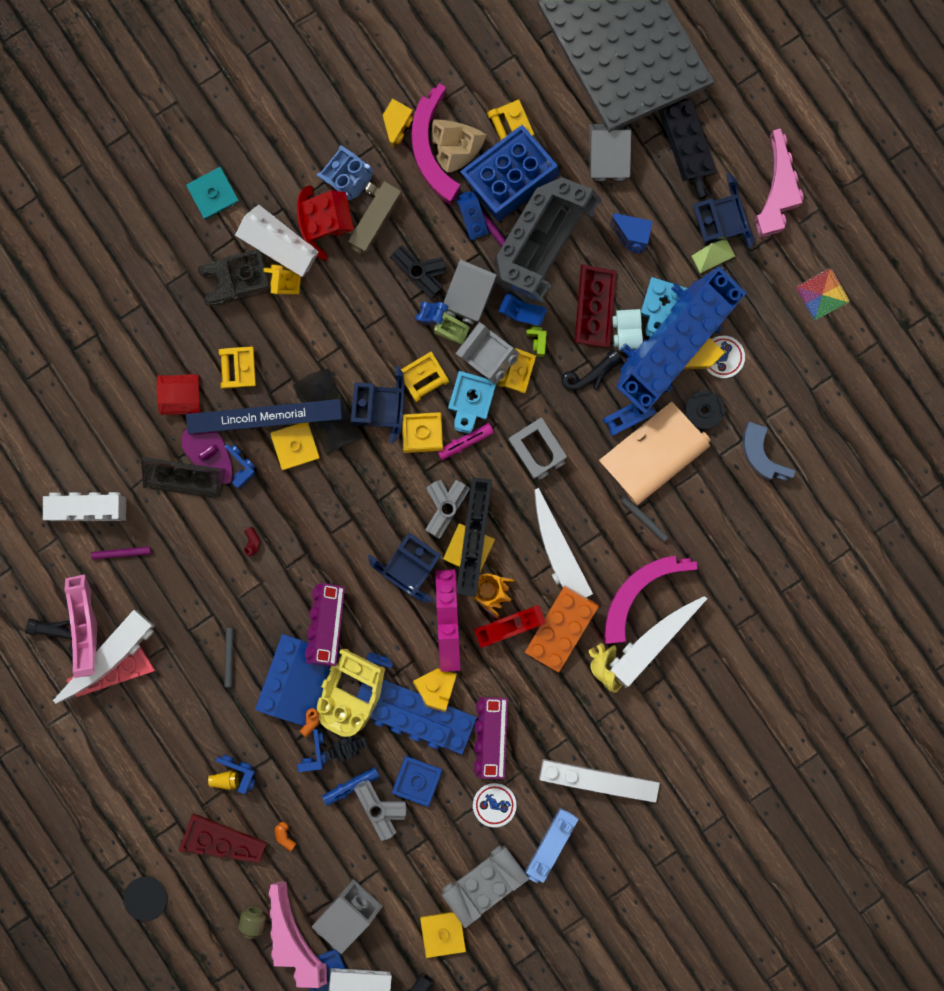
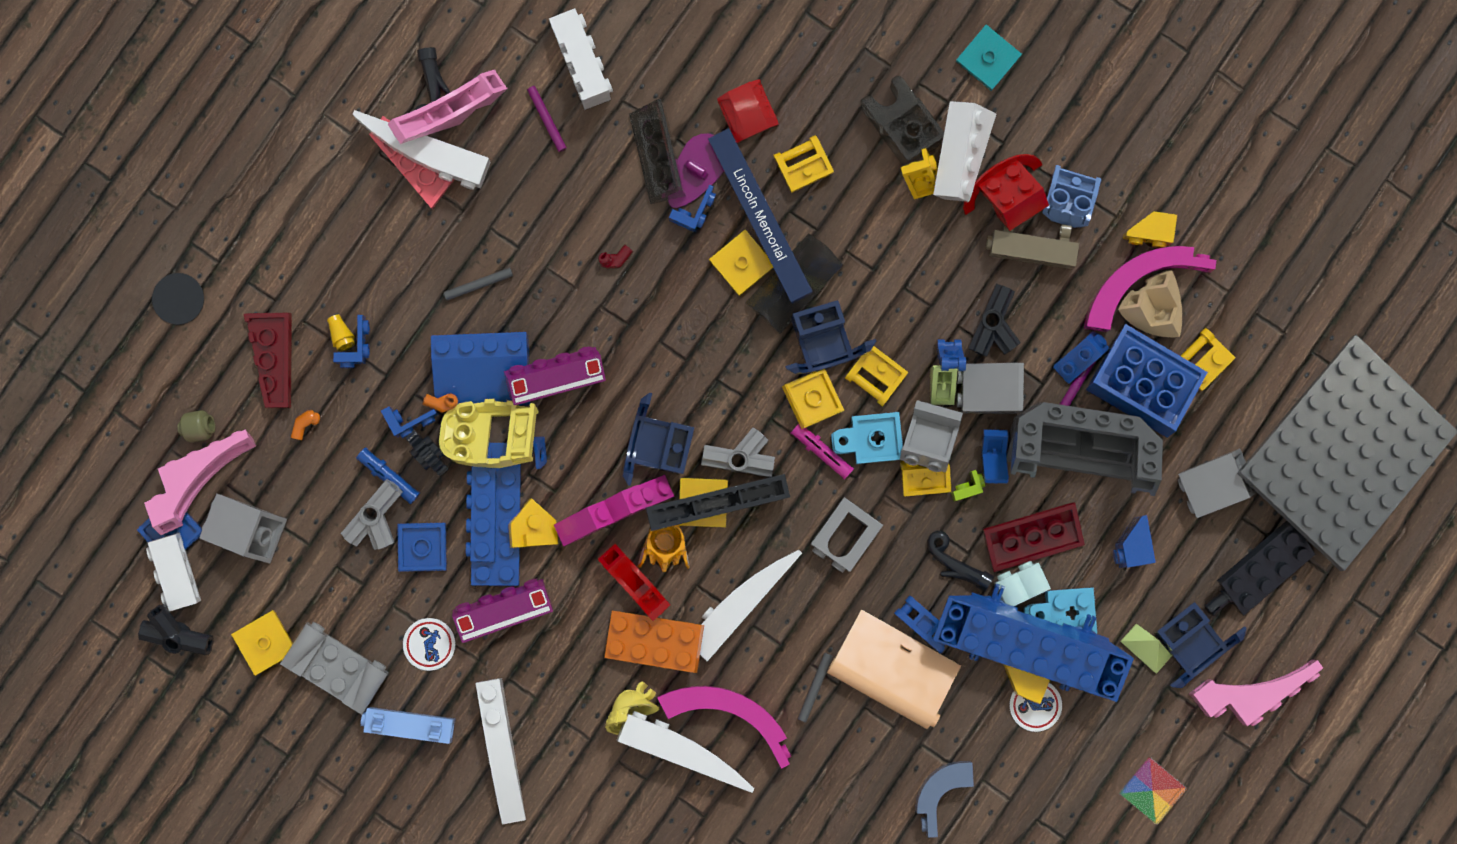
camera: 65 degrees right, 0 degrees up
black plate [685,390,725,430] -> none

